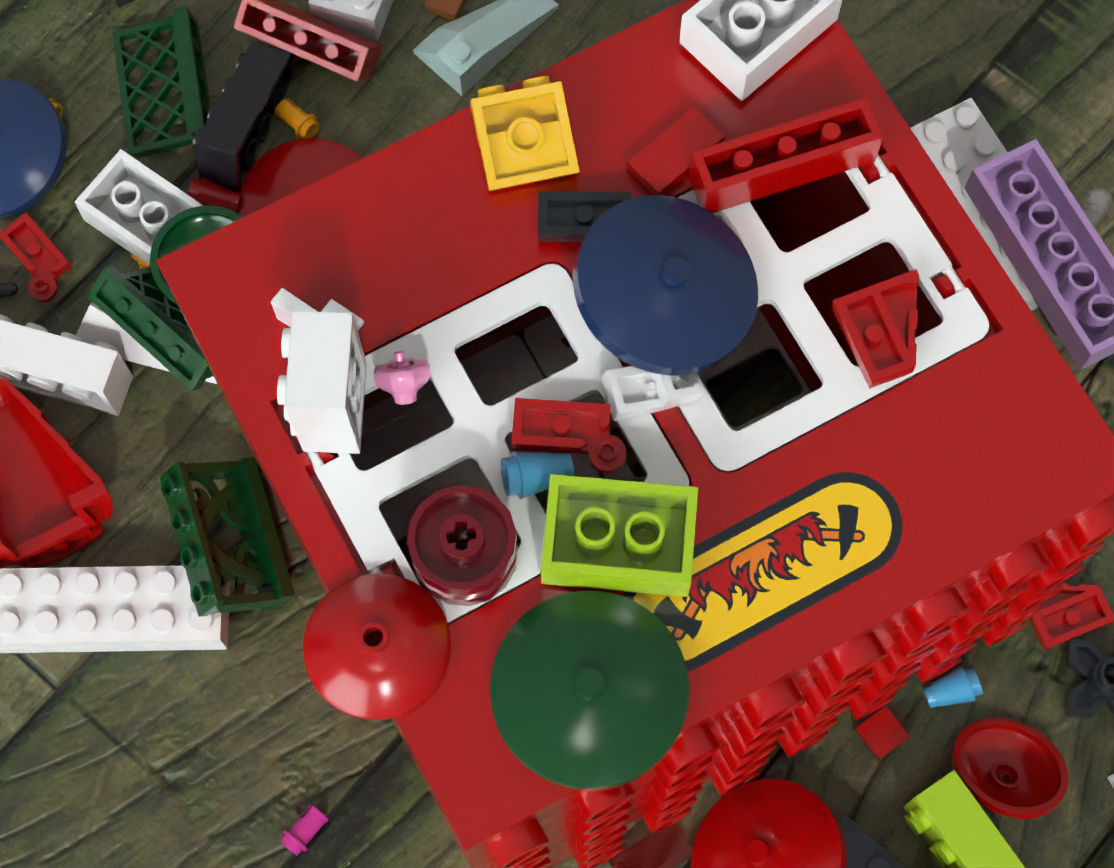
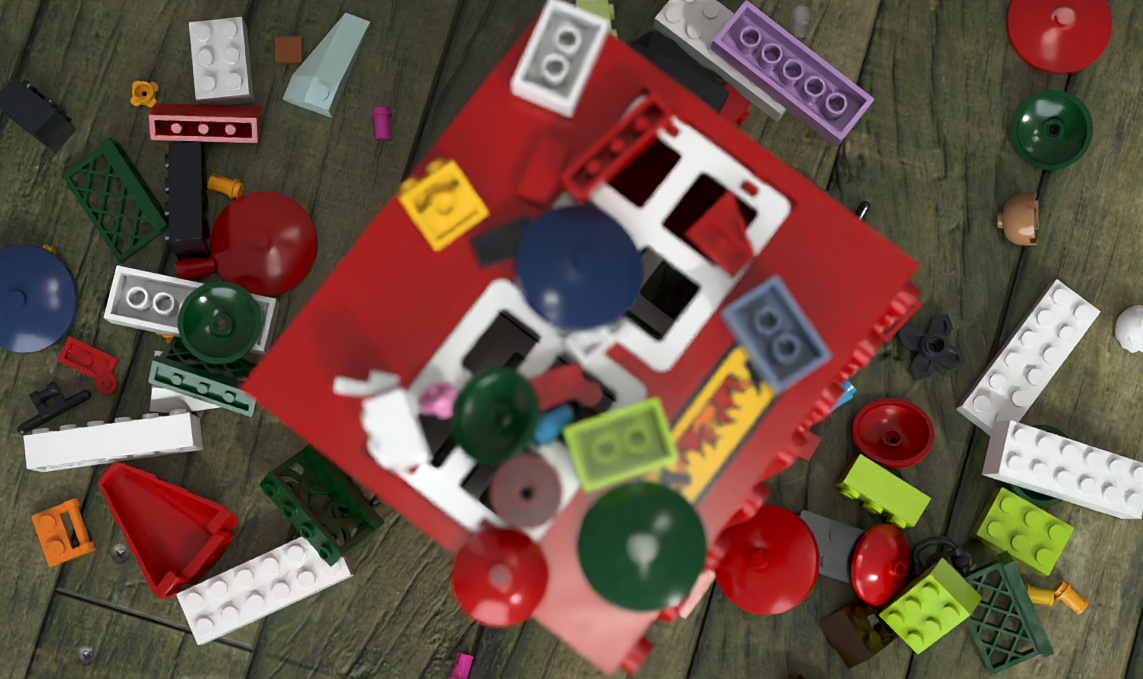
camera: 30 degrees left, 10 degrees up
none -> dark green dish [452,367,540,465]
none -> sand blue brick [719,275,832,397]

